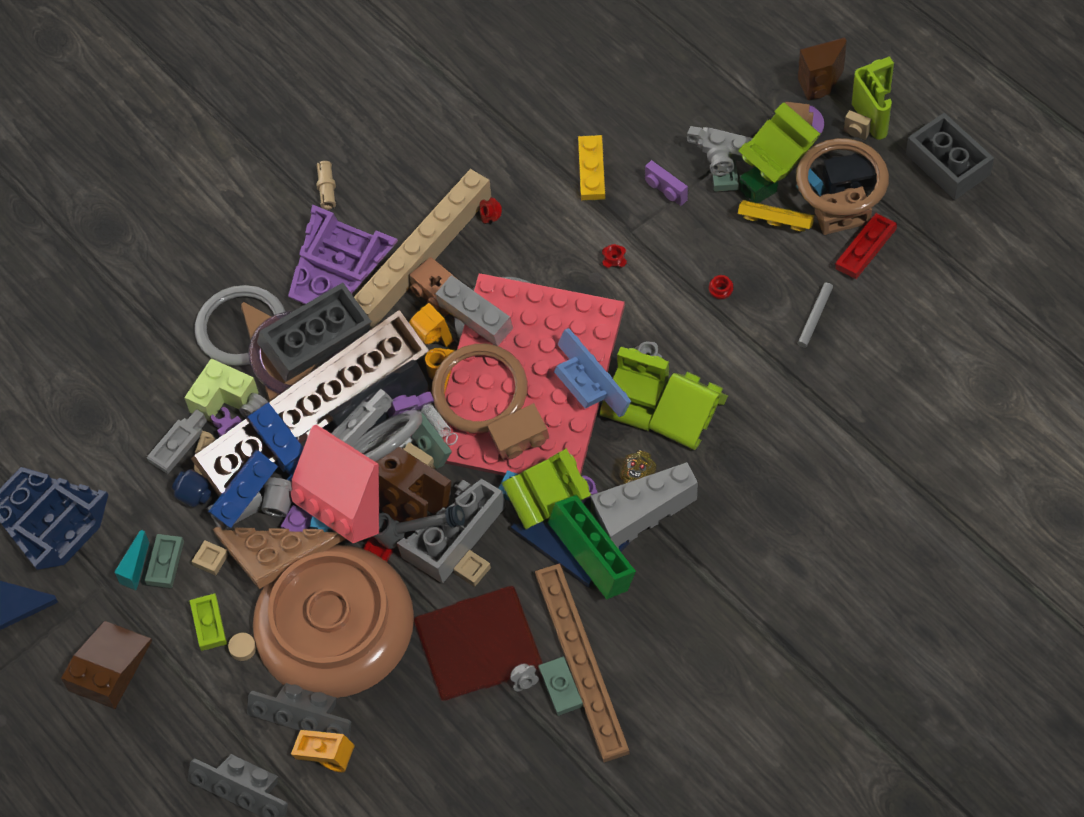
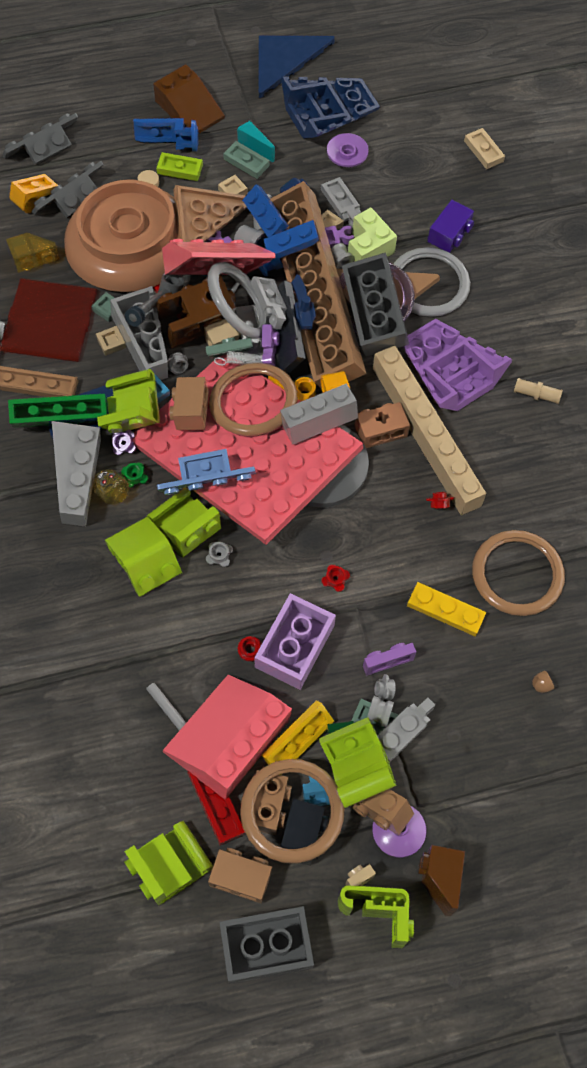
camera: 110 degrees right, 5 degrees up
none -> clear yellow slope [6,233,60,273]
none -> sand green tile [91,292,114,322]
none -> green plate [121,463,148,488]
none -> lime piece [124,821,213,906]
none -> blue piece [133,118,198,152]
none -> coral slope [163,675,292,800]
none -> medium nougat brick [208,848,272,904]
none -> lavender brick [255,593,336,690]
none -> dark blue piece [291,274,316,329]
none -> medium lavender dish [327,133,369,167]
none -> light grey plate [374,674,395,701]
none -> dark purple brick [427,200,474,253]
none -> tan plate [464,128,505,169]
none -> medium nougat wedge [472,530,565,616]
none -> medium nougat hinge [532,671,554,693]

